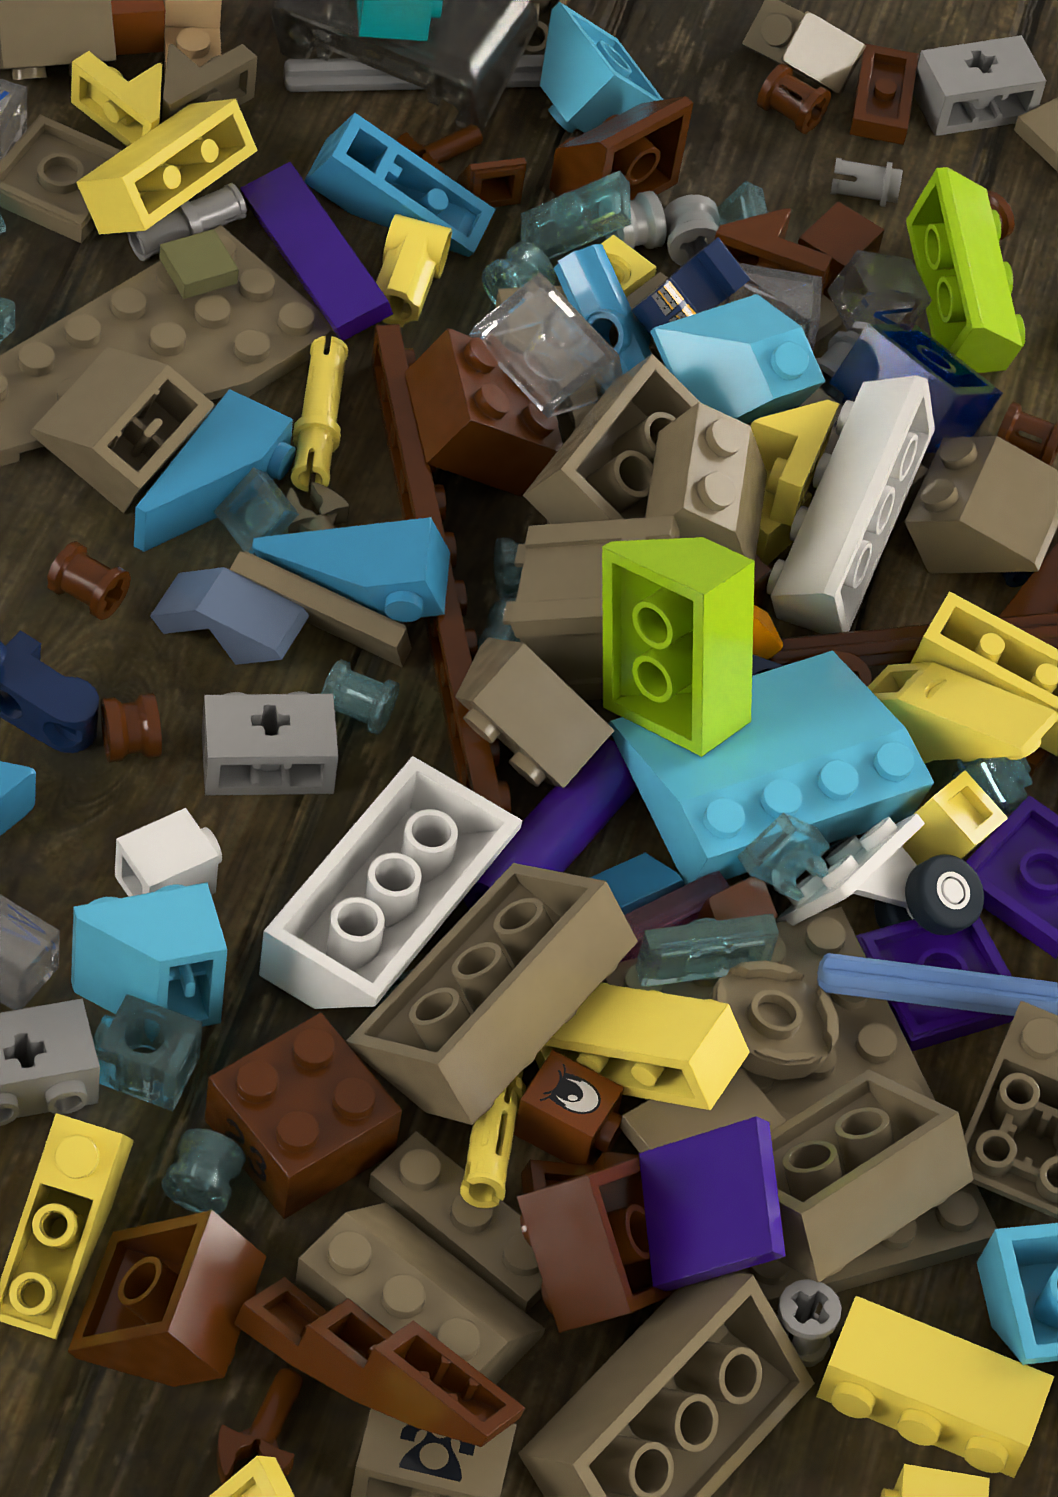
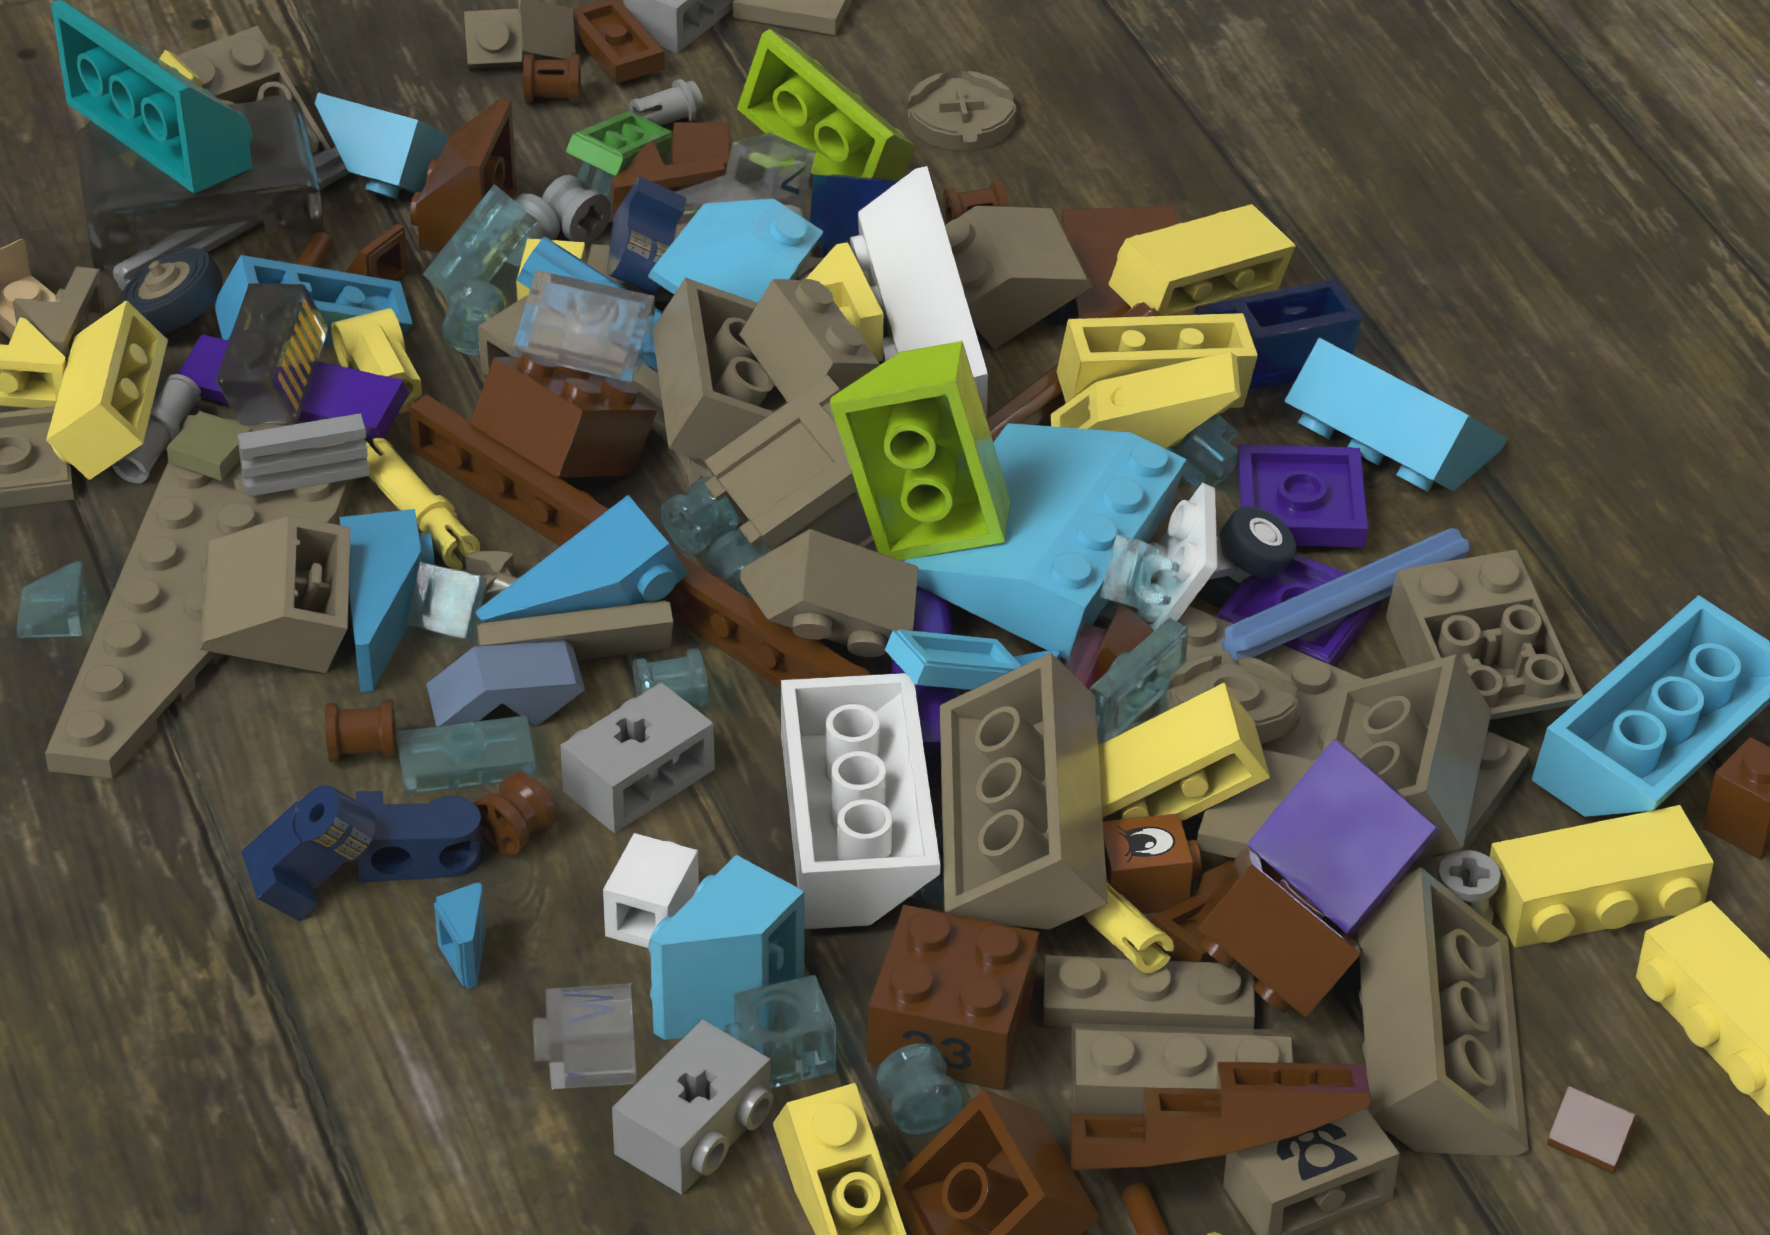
camera: 30 degrees left, 10 degrees down
light yellow brick [902,770,1008,865] -> none
none -> black wheel [120,248,223,334]
none -> clear smoke brick [215,283,328,425]
none -> light grey tile [237,413,370,497]
none -> clear light blue plate [396,715,536,794]
none -> bright green tile [566,111,673,176]
none -> medium azure tile [885,630,1021,690]

